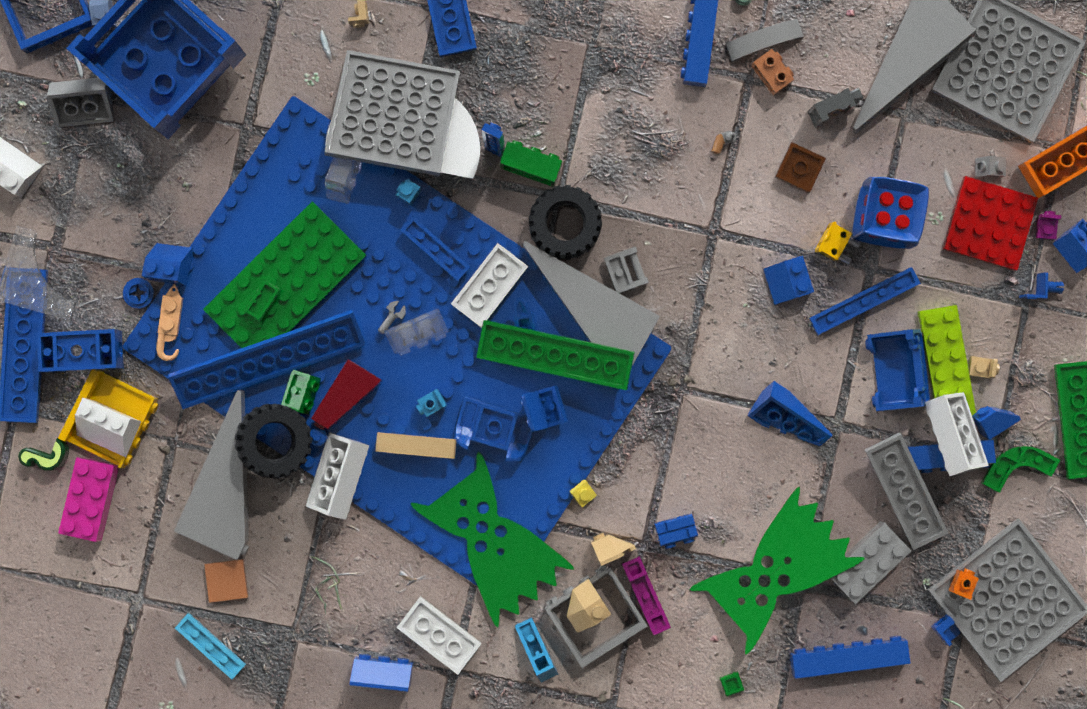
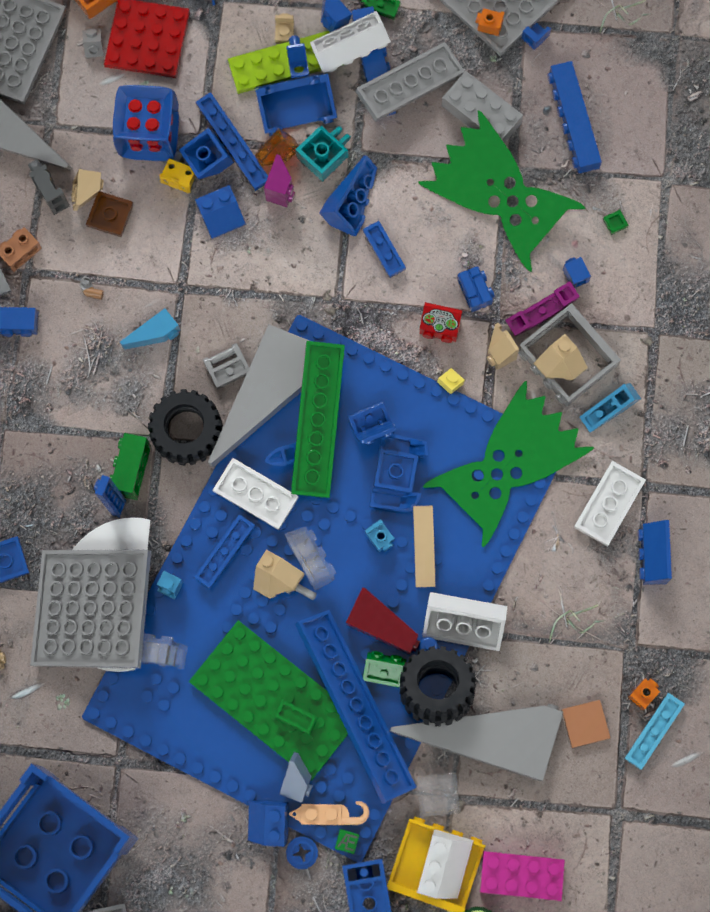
camera: 85 degrees left, 10 degrees down
none -> tan slope [71,169,104,211]
none -> dark azure slope [120,308,180,350]
none -> blue slope [179,128,234,179]
none -> tan slope [253,550,305,599]
none -> clear orange slope [255,128,298,167]
none -> magenta slope [264,154,295,207]
none -> sand blue slope [279,752,313,803]
none -> blue bracket [286,36,309,78]
none -> teal hinge [295,126,351,182]
none -> green tile [335,829,359,854]
none -> blue plate [363,221,406,278]
none -> clear brick [416,772,460,818]
none -> slope [419,302,462,343]
none -> blue brick [563,257,591,288]
none -> orange brick [628,679,660,710]

